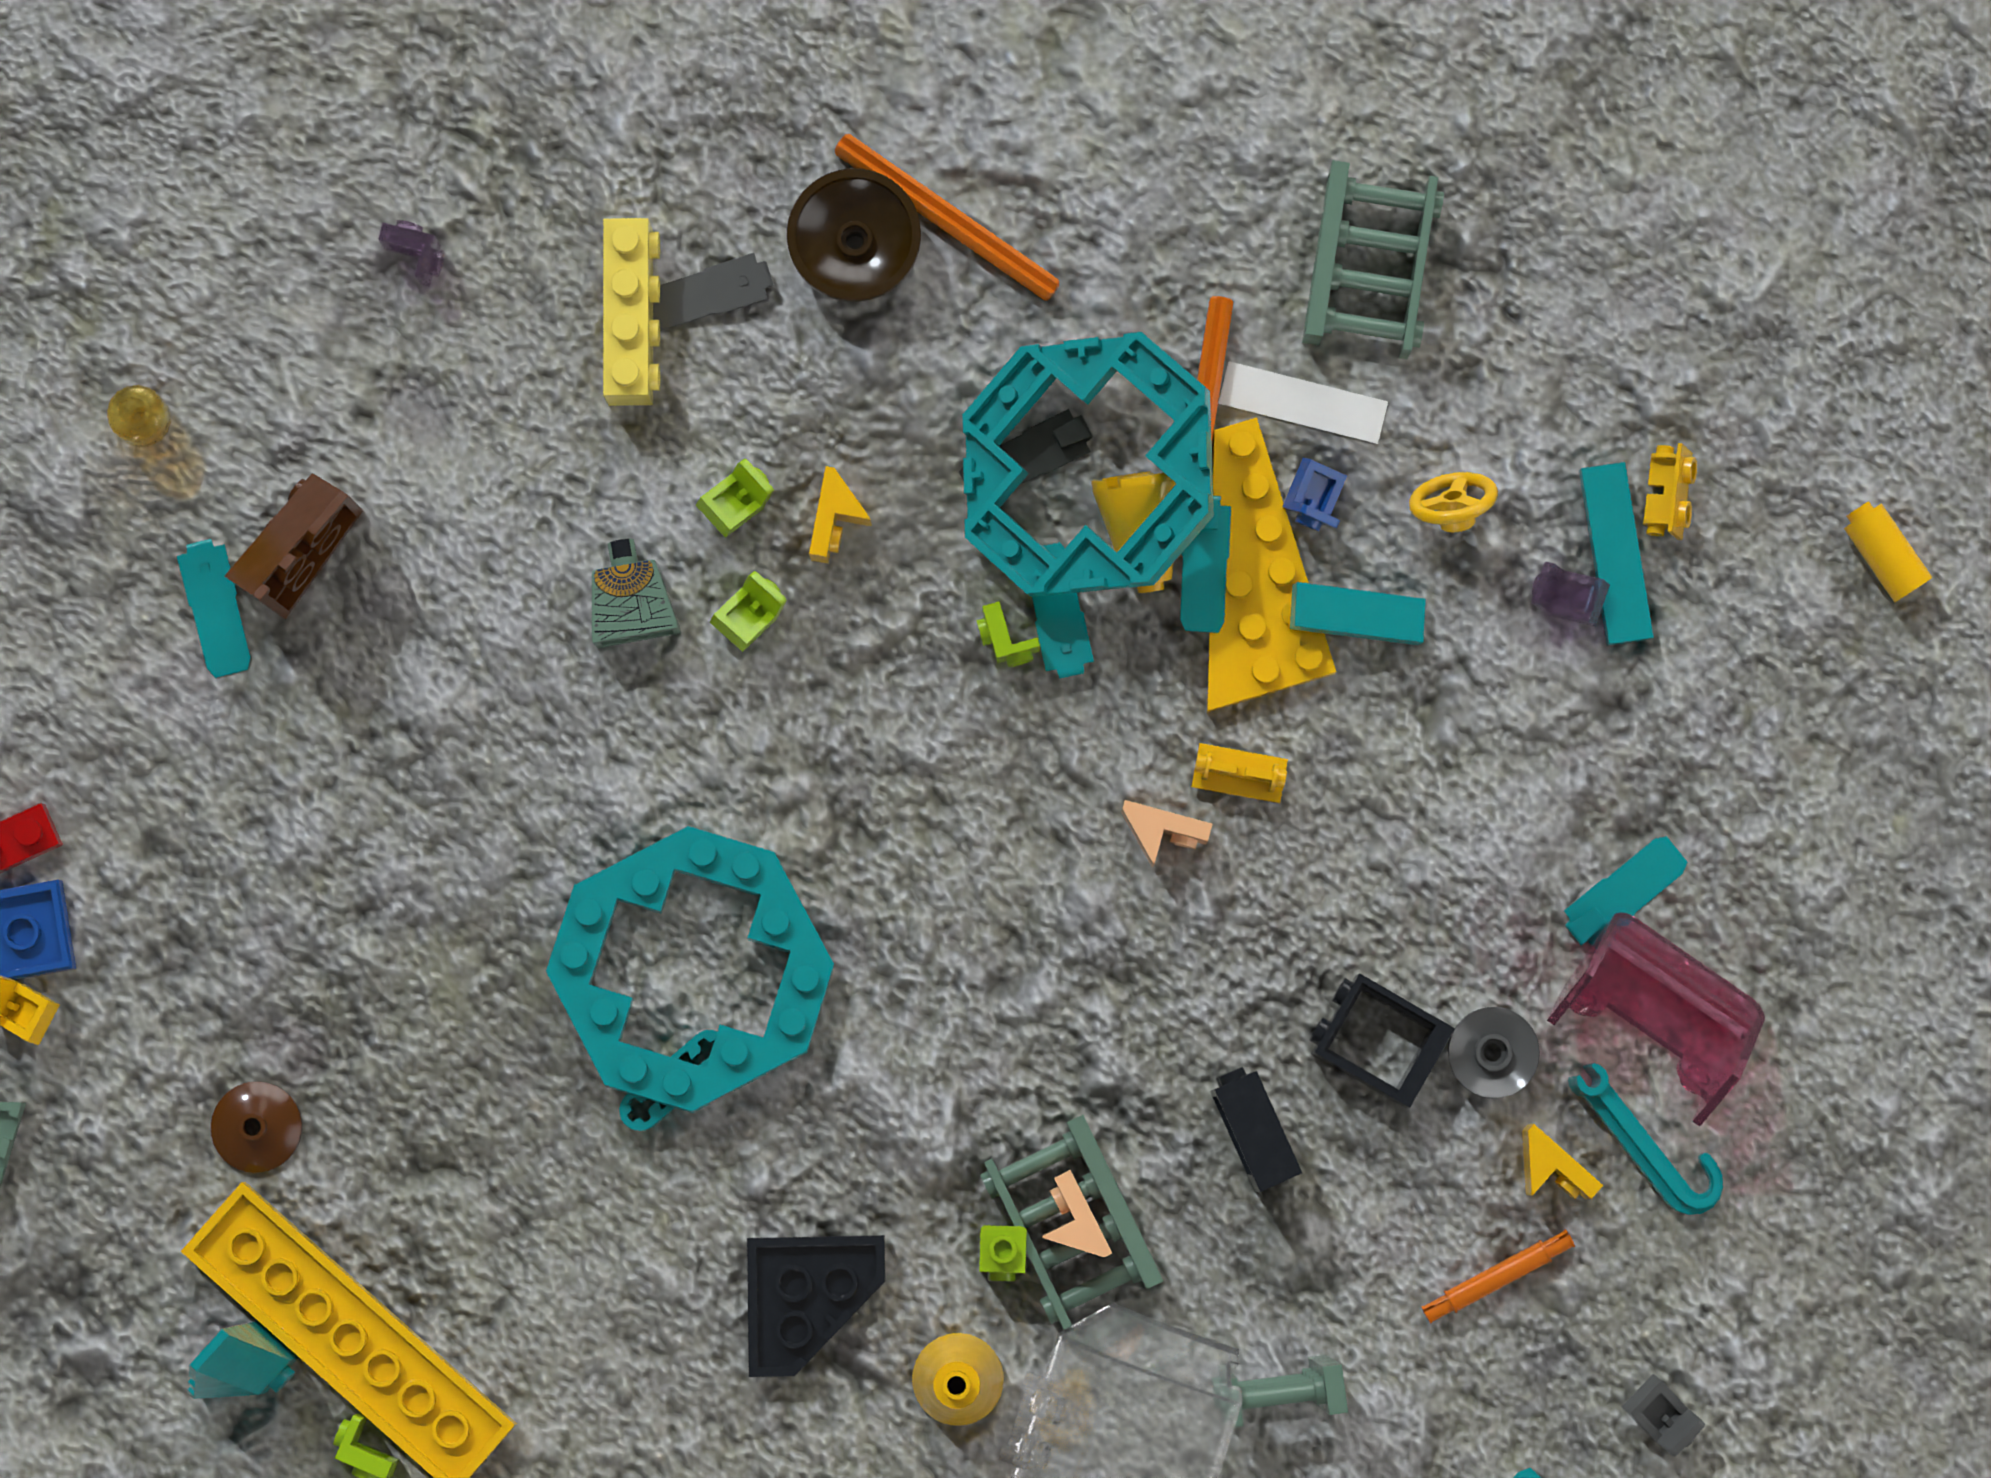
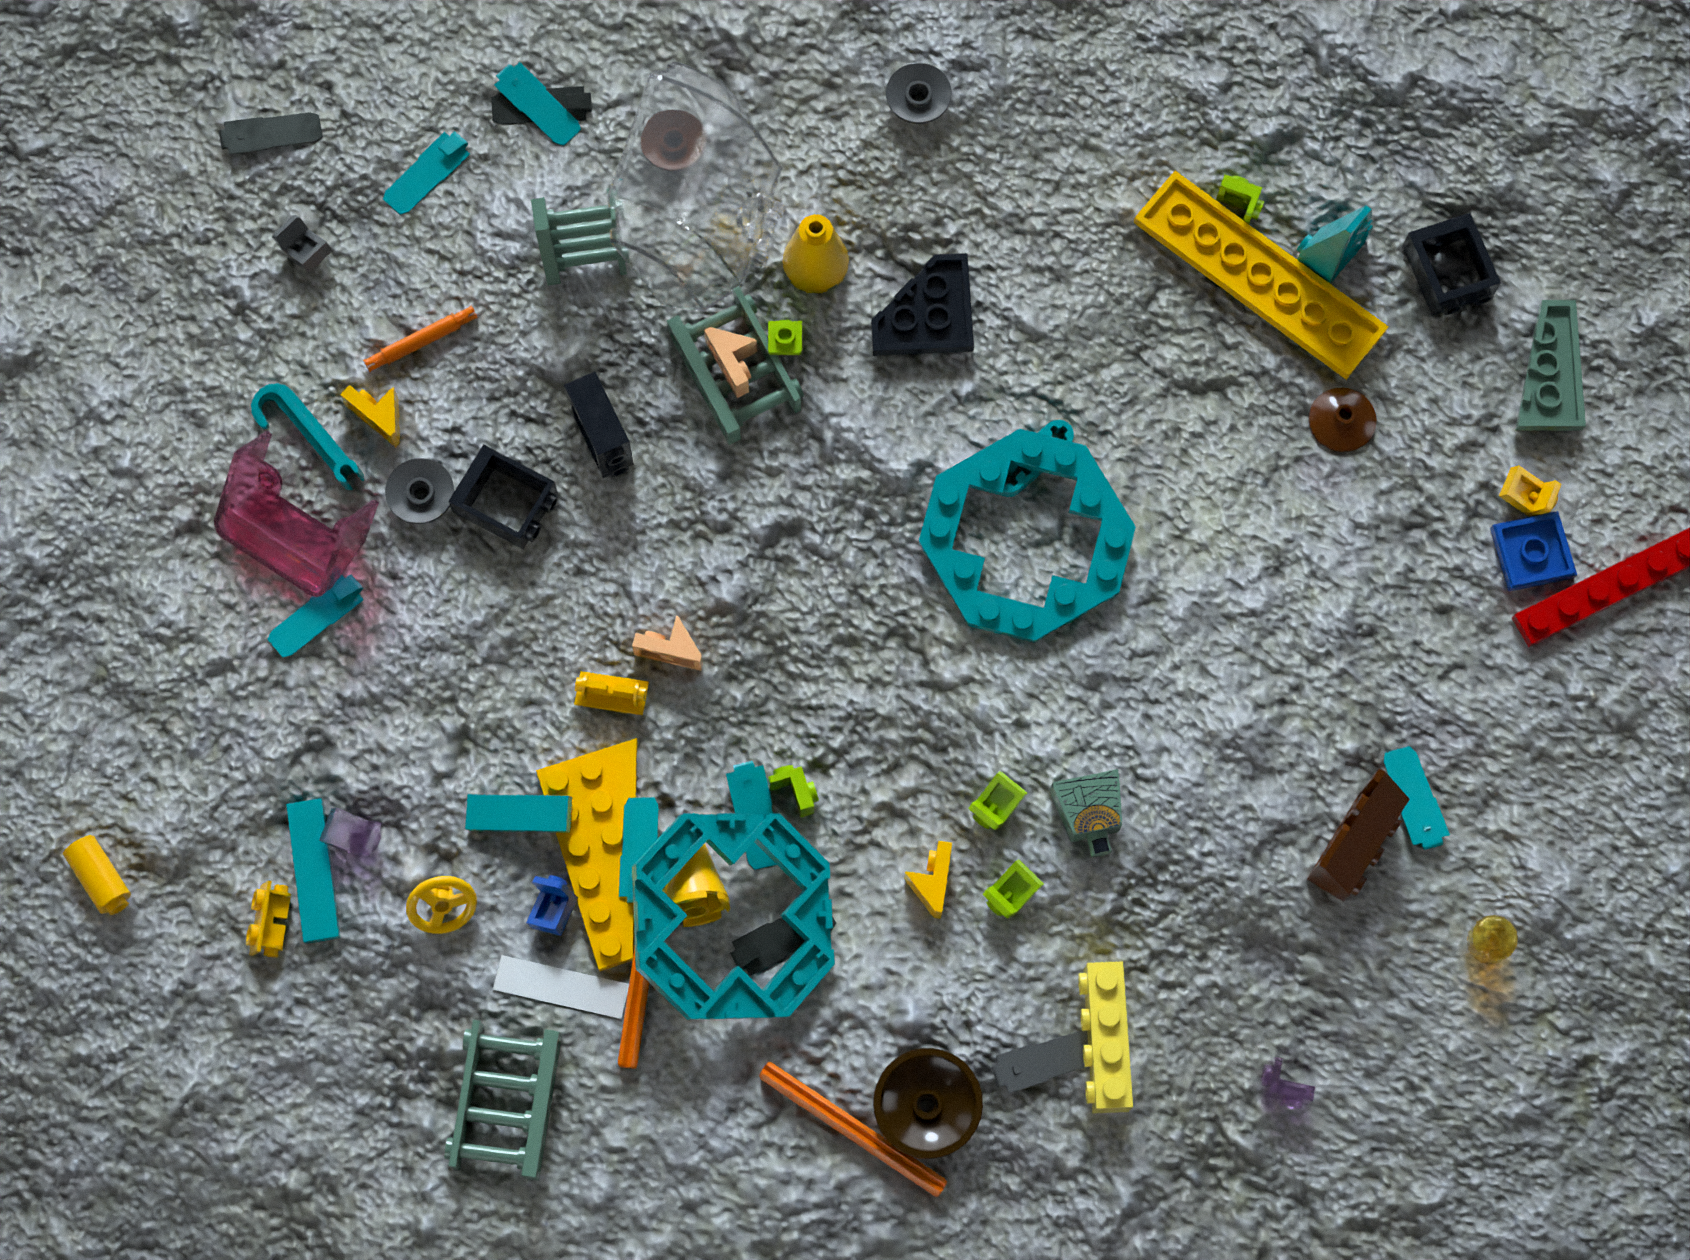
camera: 175 degrees right, 10 degrees down
none -> black window [1402,213,1501,316]

